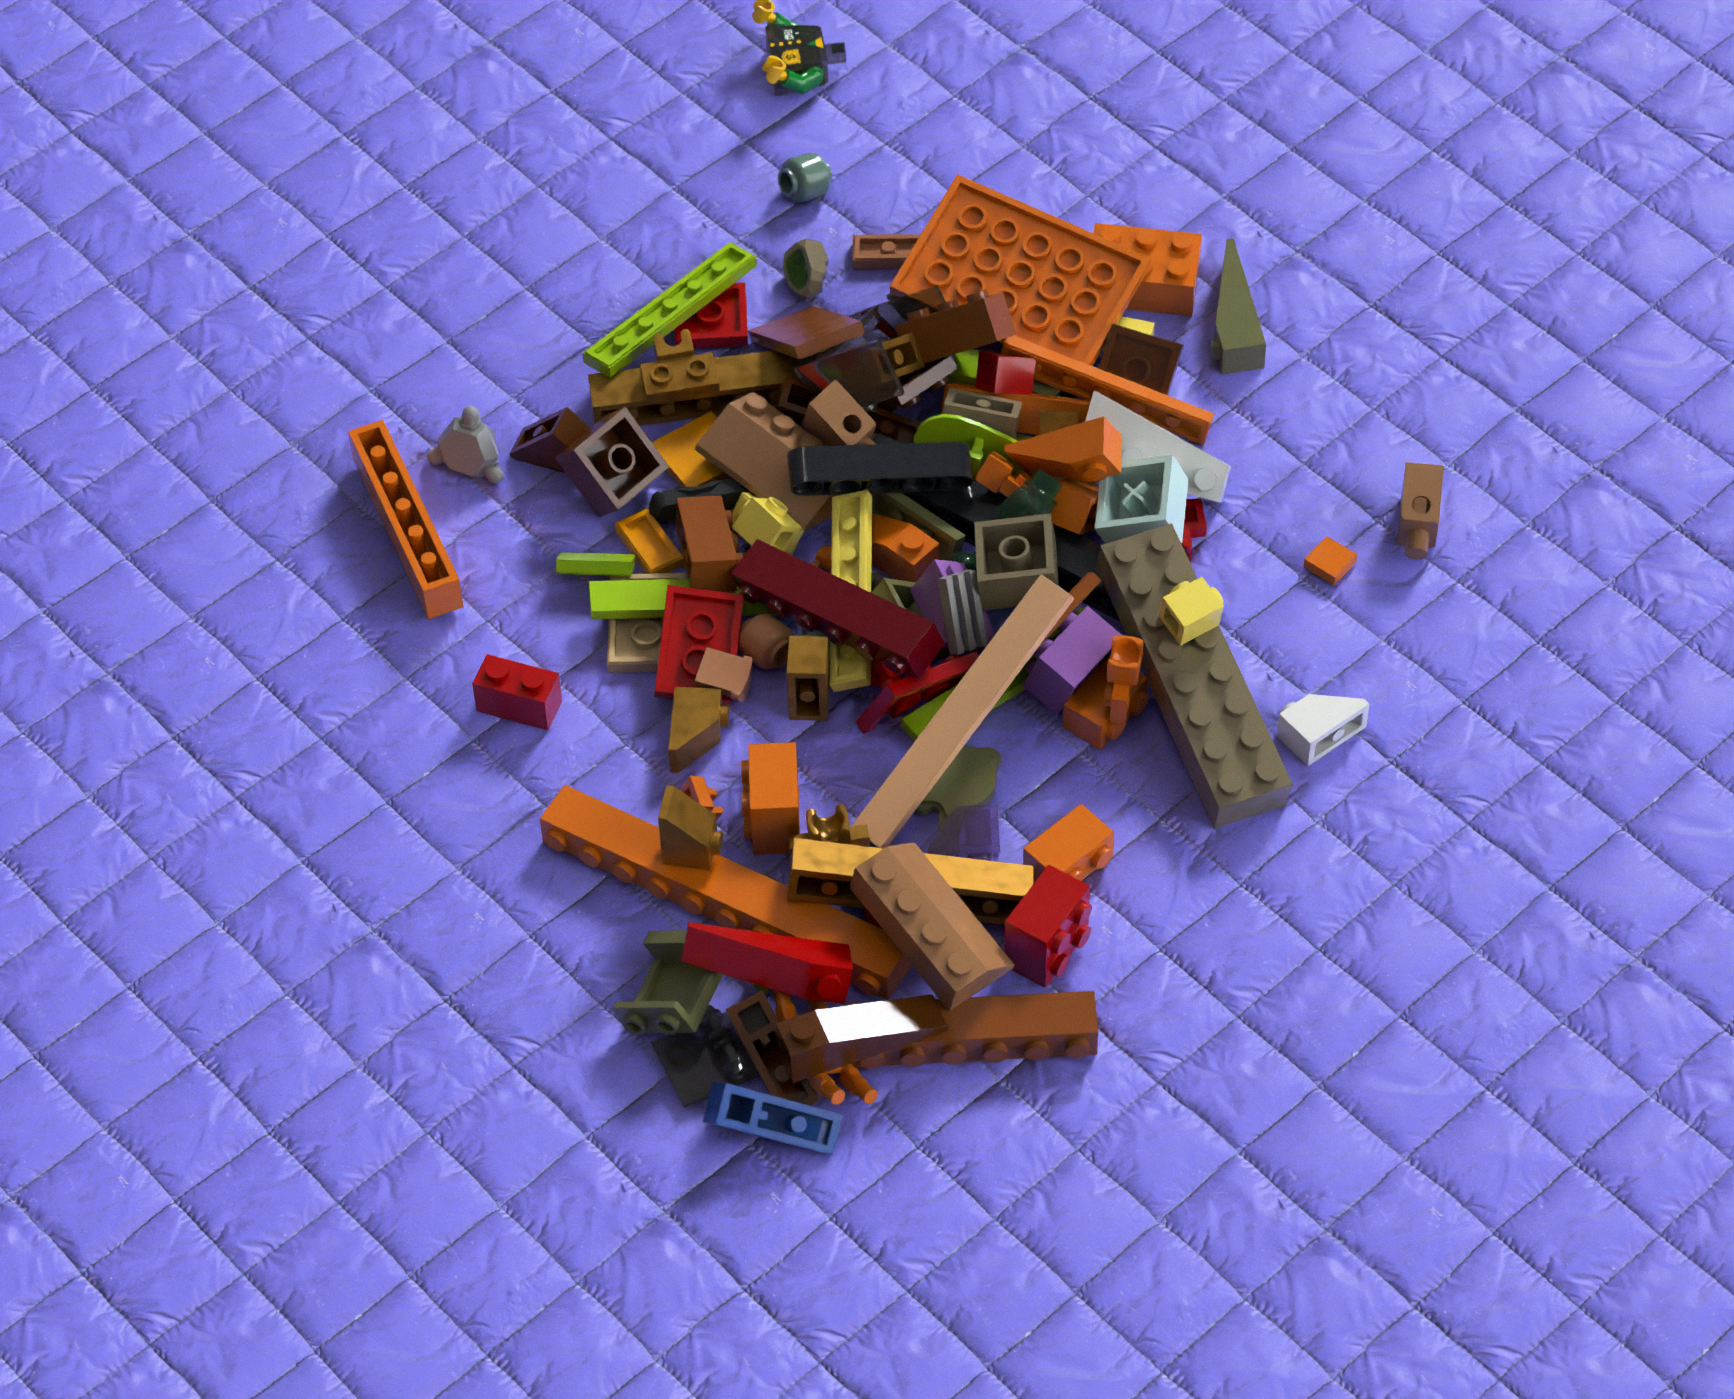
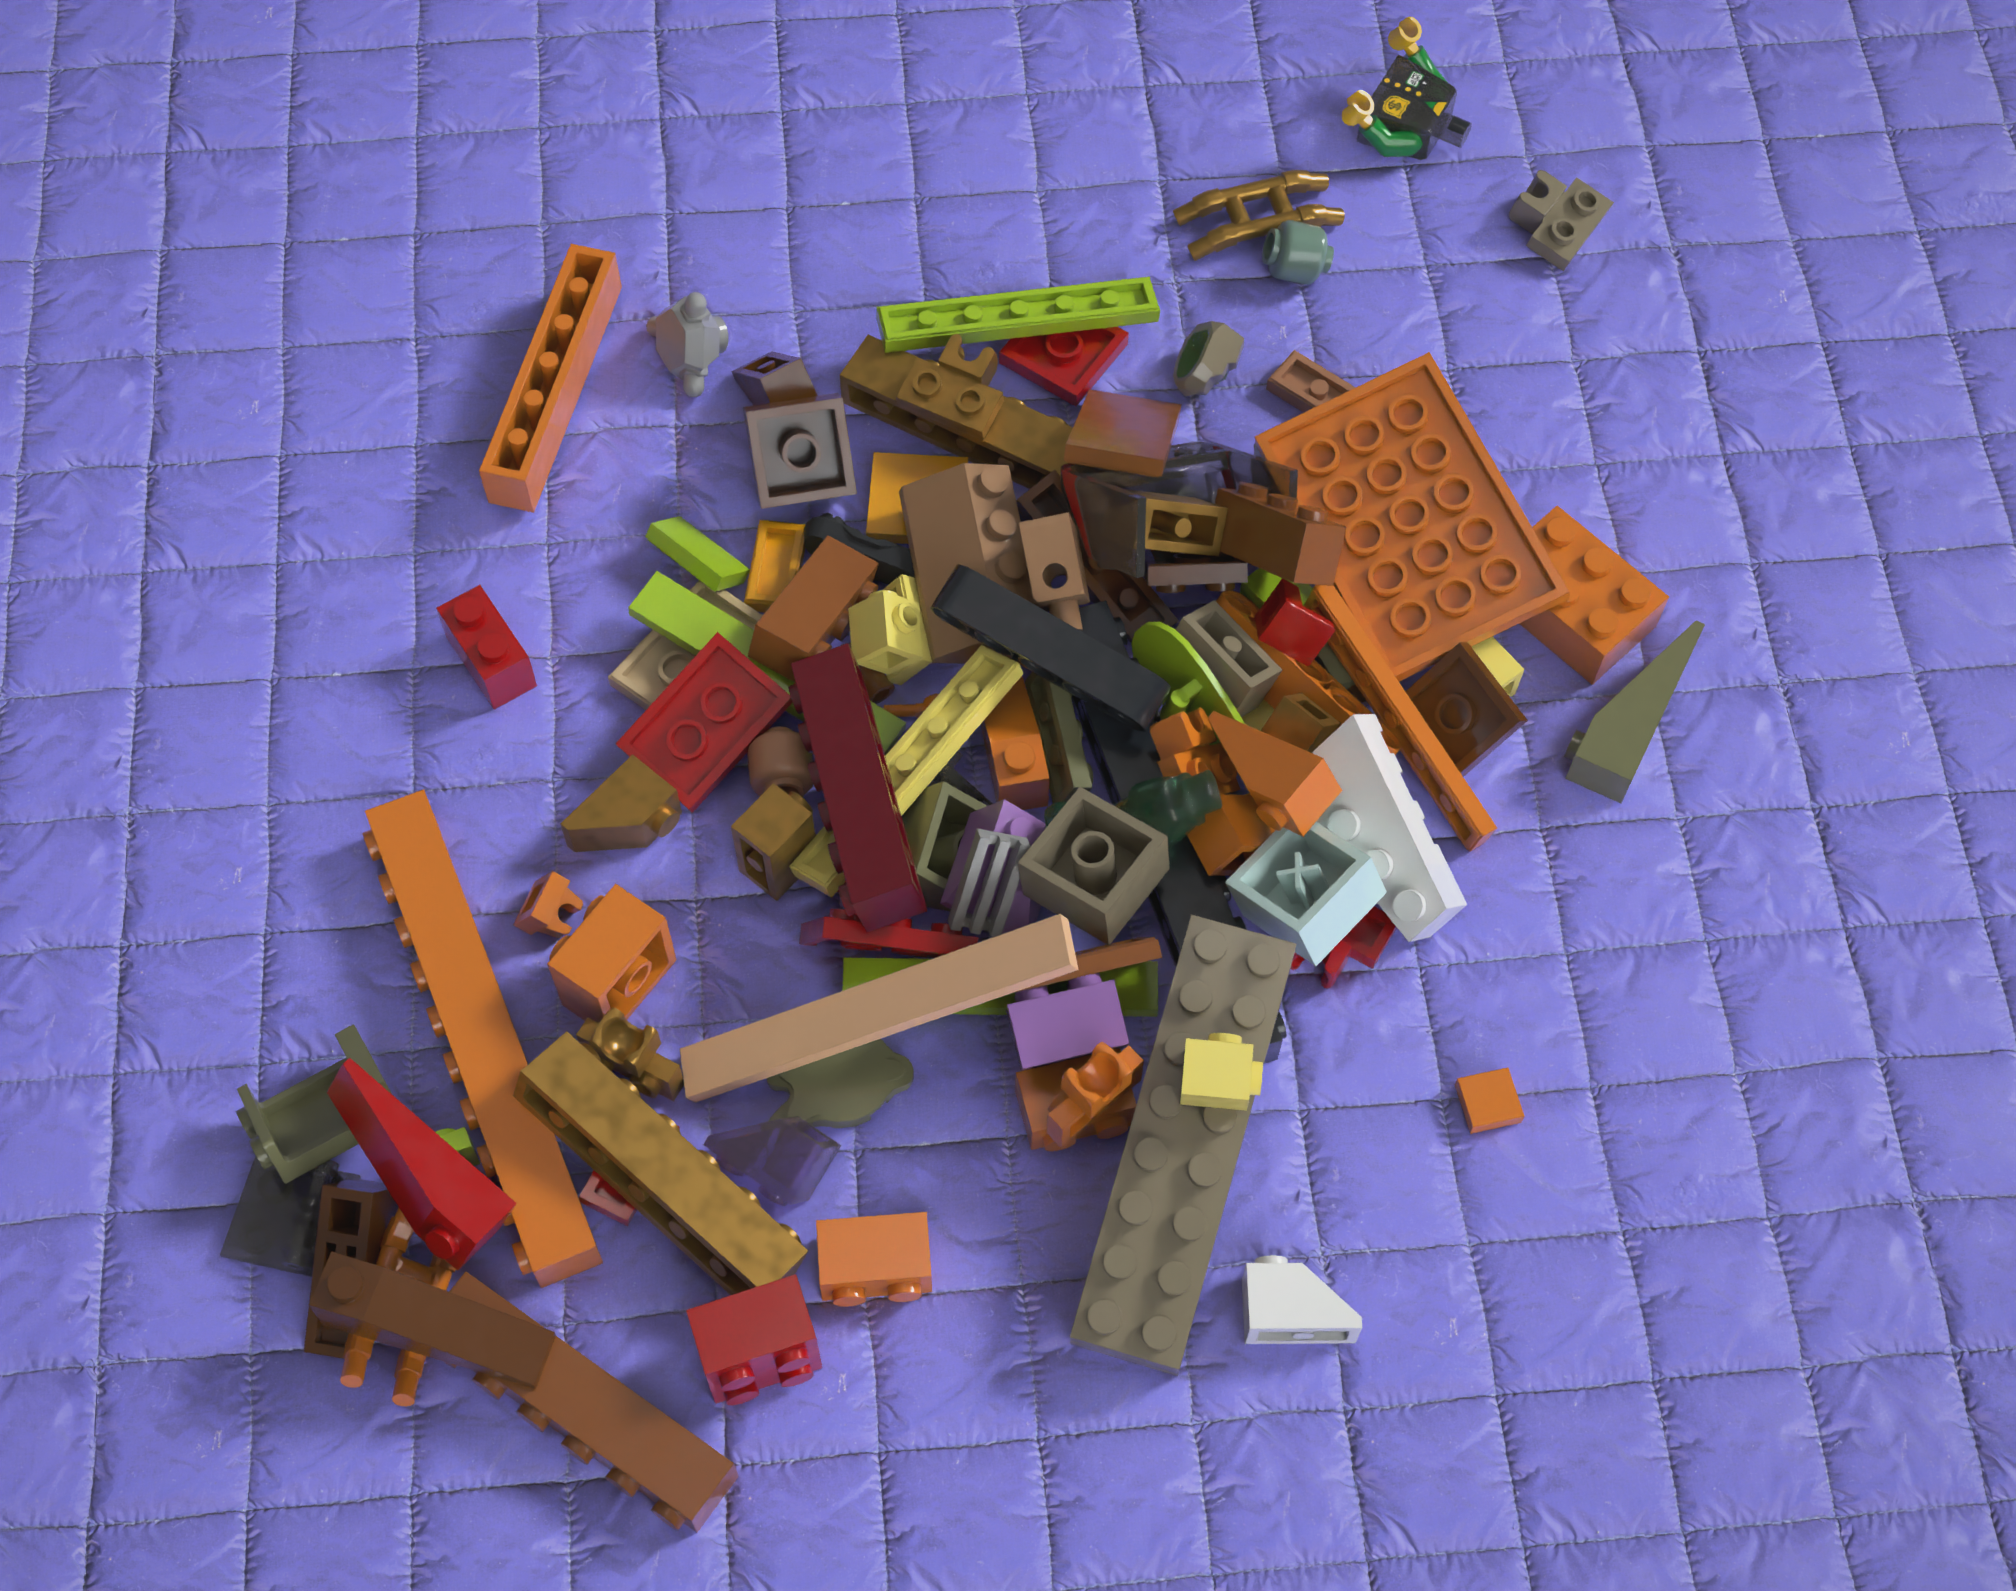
camera: 35 degrees right, 10 degrees up
pearl gold slope [658,785,723,870] -> none
nougat tile [695,647,752,702] -> none
blue slope [703,1082,843,1155] -> none
medium nougat slope [850,842,1014,1012] -> none
medium nougat torso [1397,462,1444,559] -> none
none -> pearl gold piece [1173,170,1345,261]
none -> dark tan plate [1509,170,1614,271]

